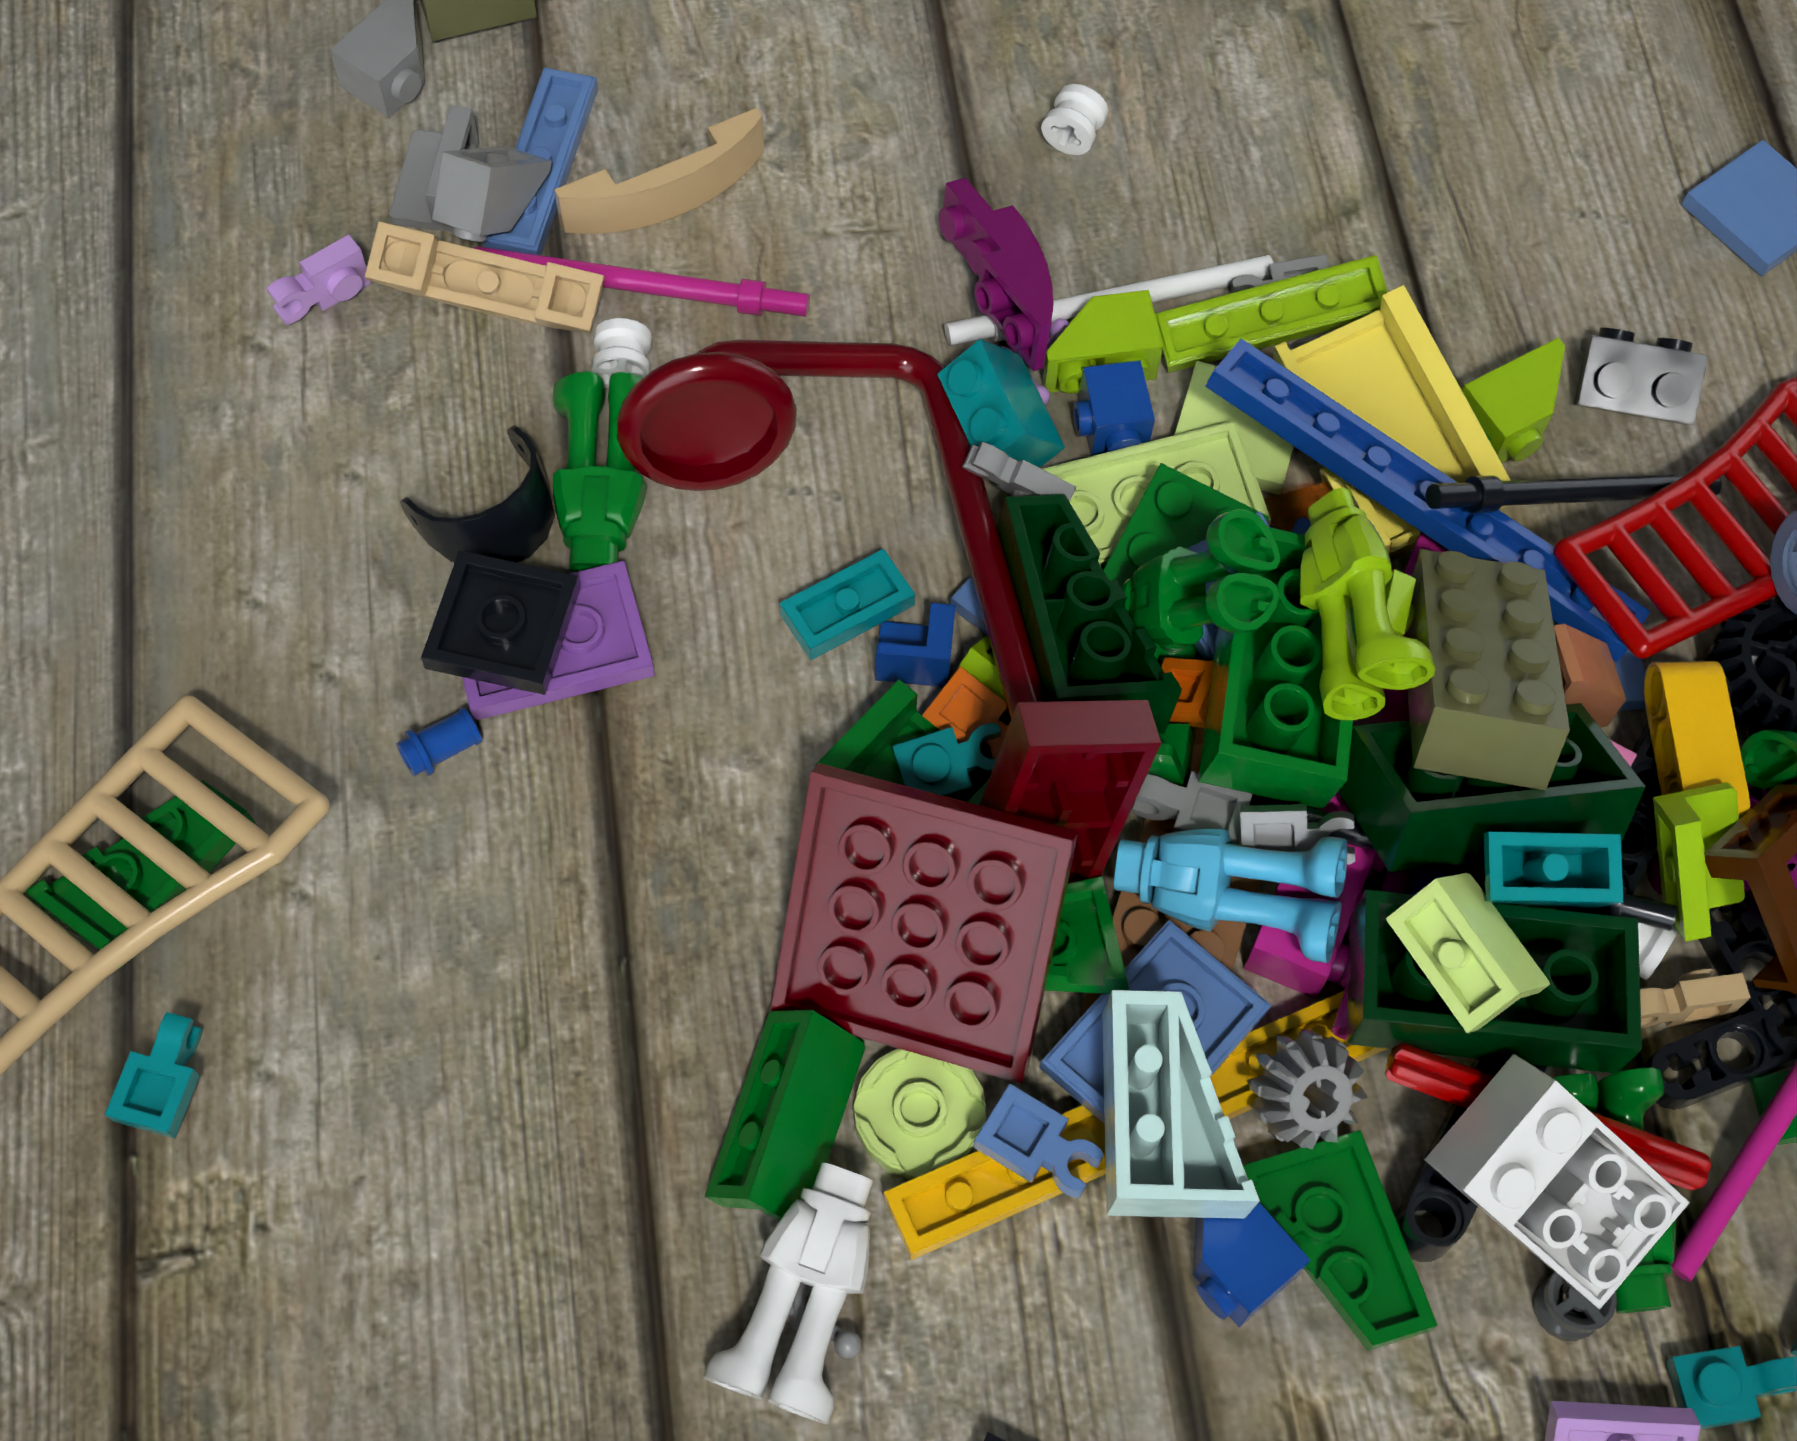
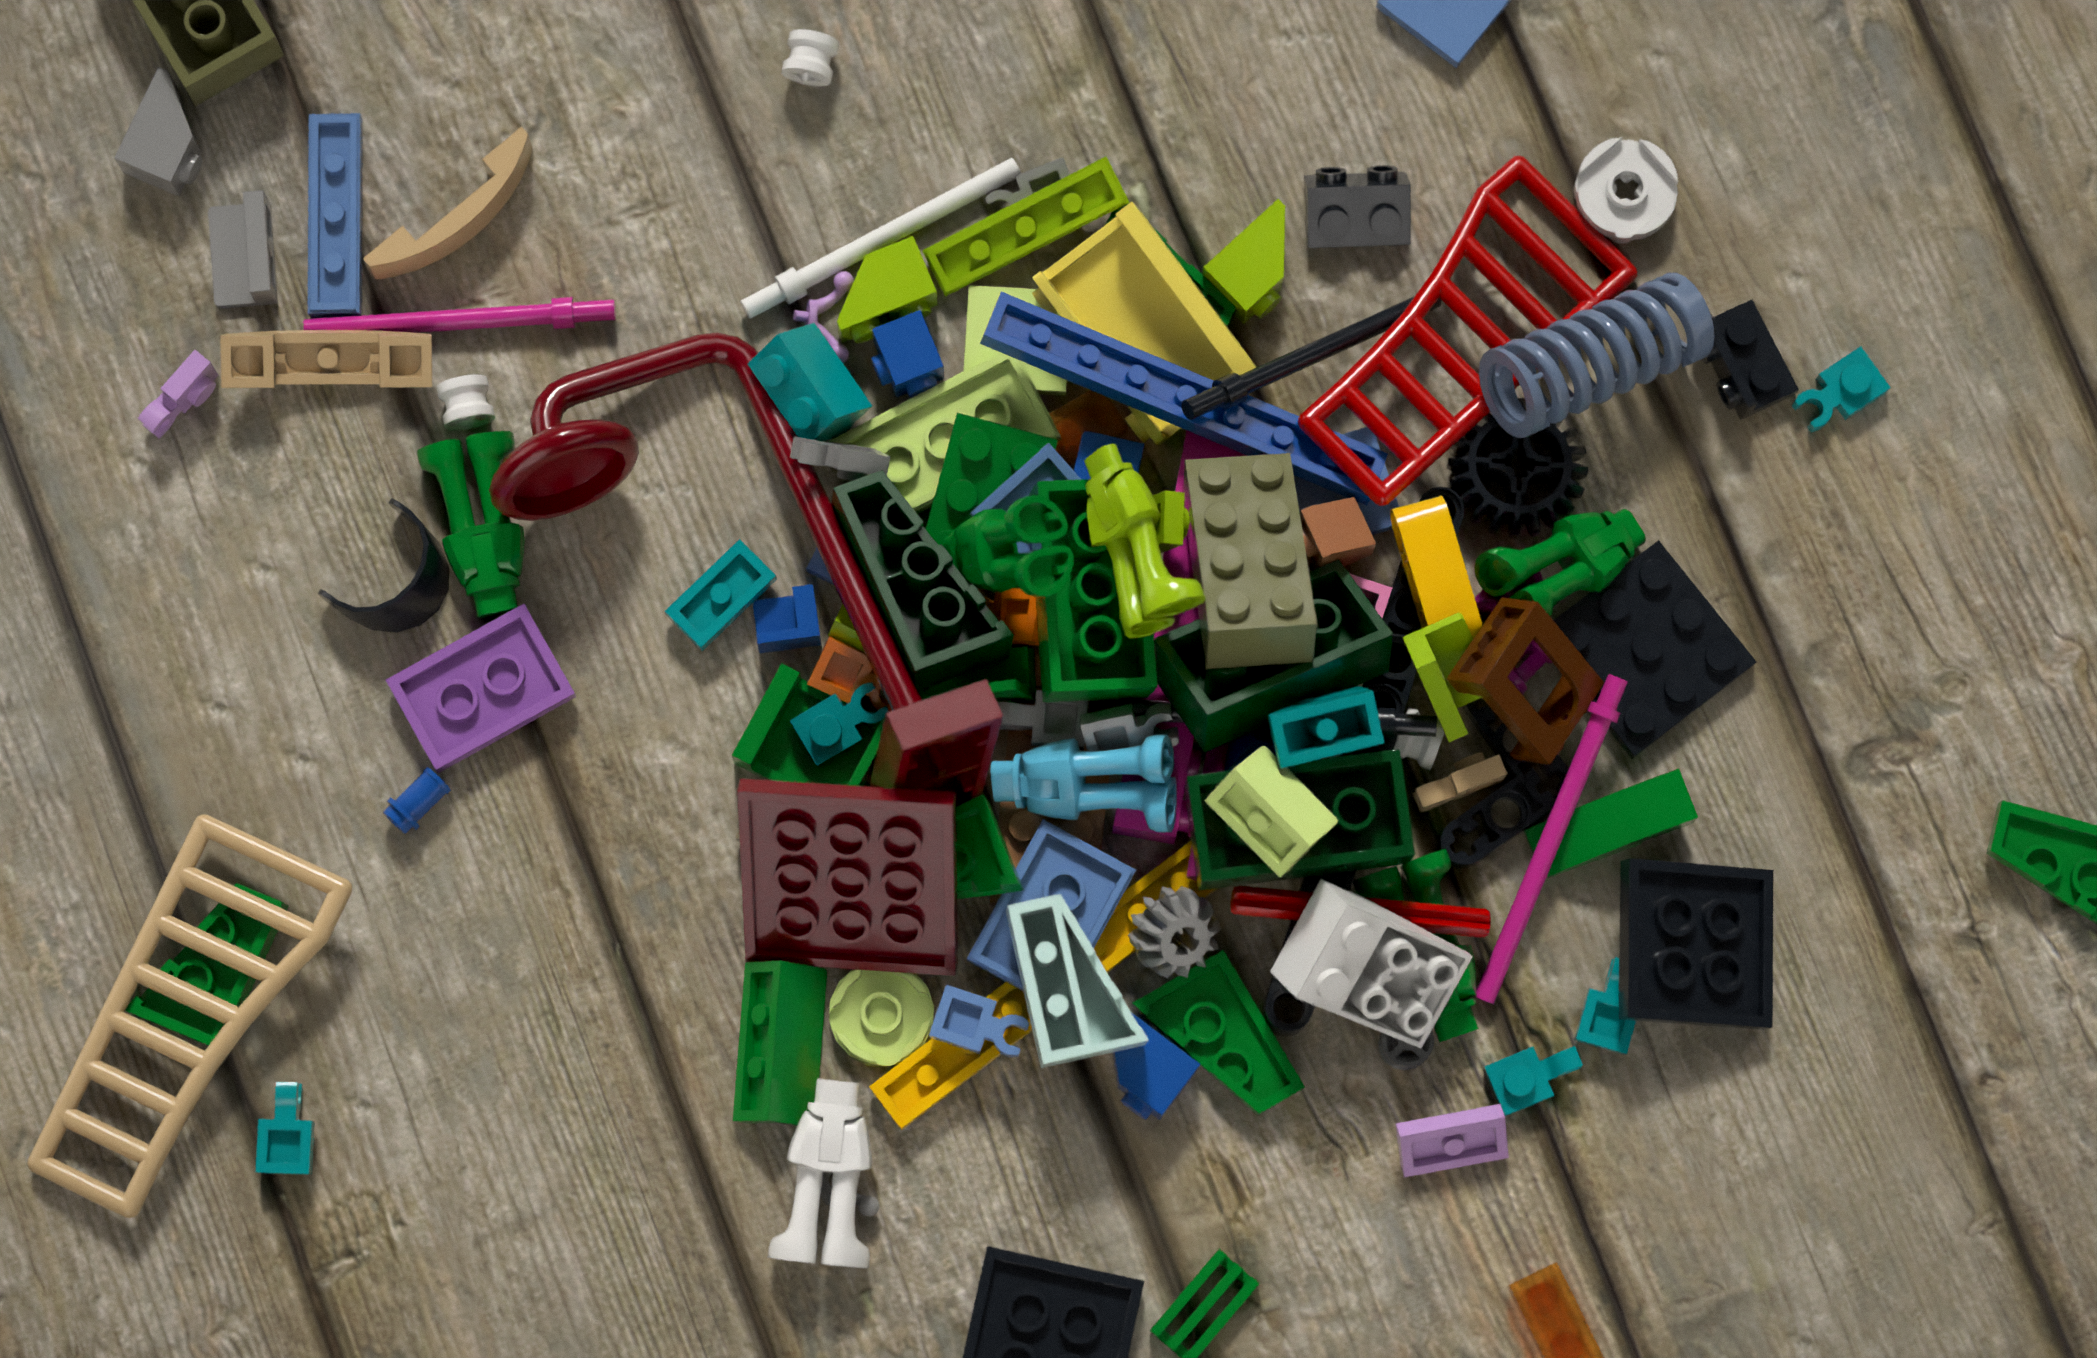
camera: 15 degrees left, 15 degrees up
black plate [421,550,581,695] -> none
light grey slope [432,146,552,242] -> none
magenta slope [939,178,1054,371] -> none

